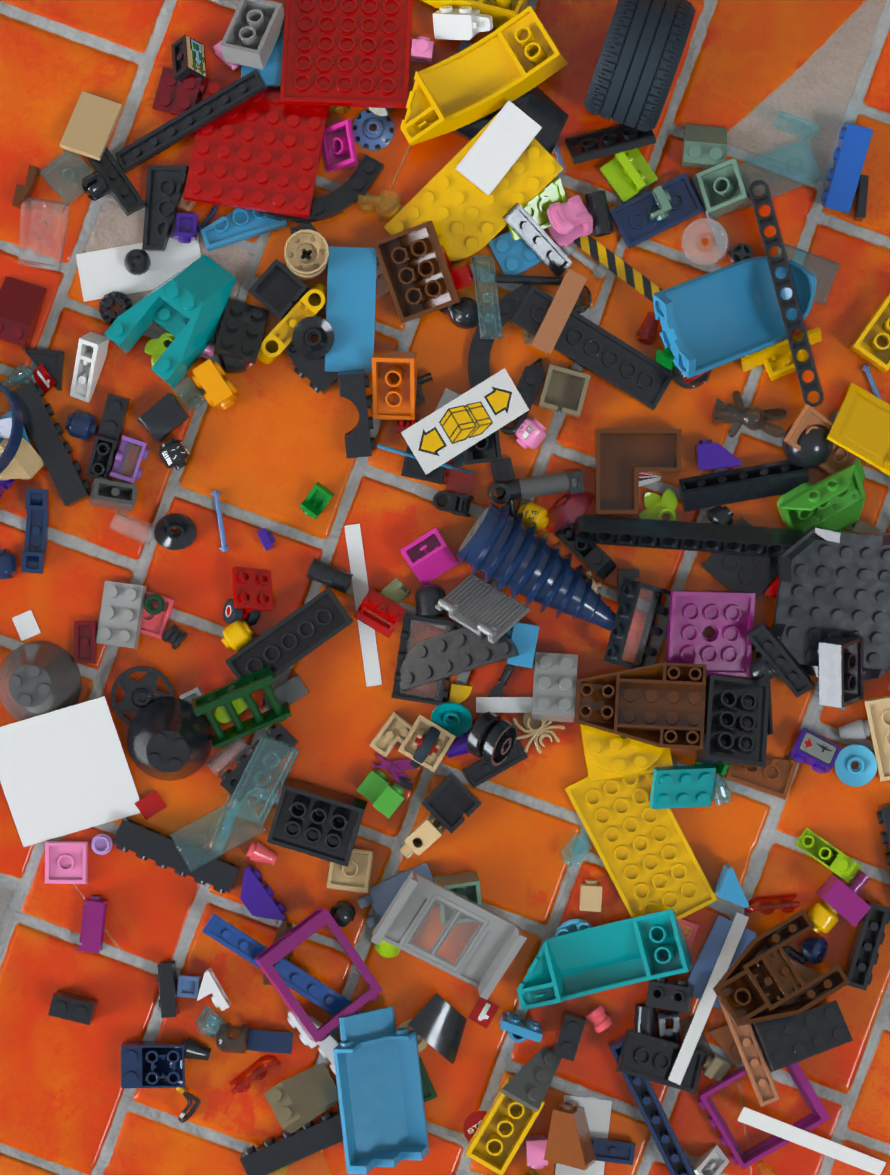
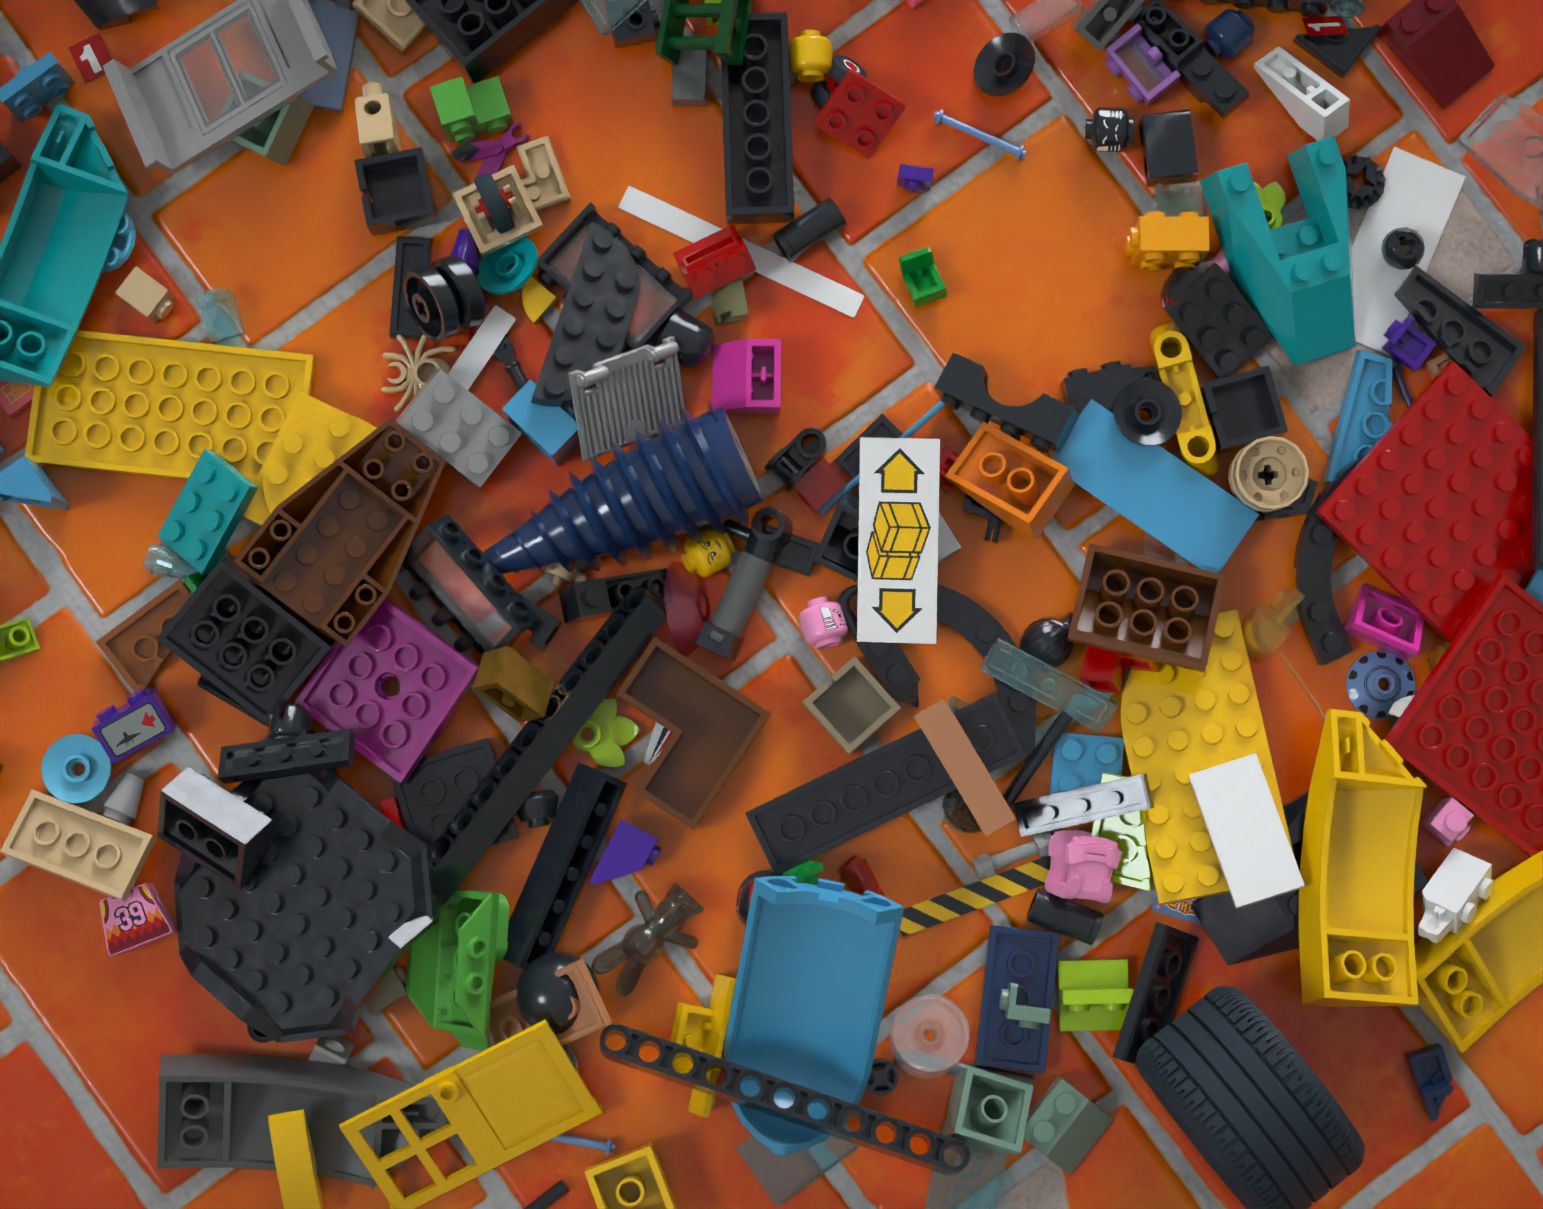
camera: 120 degrees right, 5 degrees down
none -> pearl gold brick [472,646,555,723]

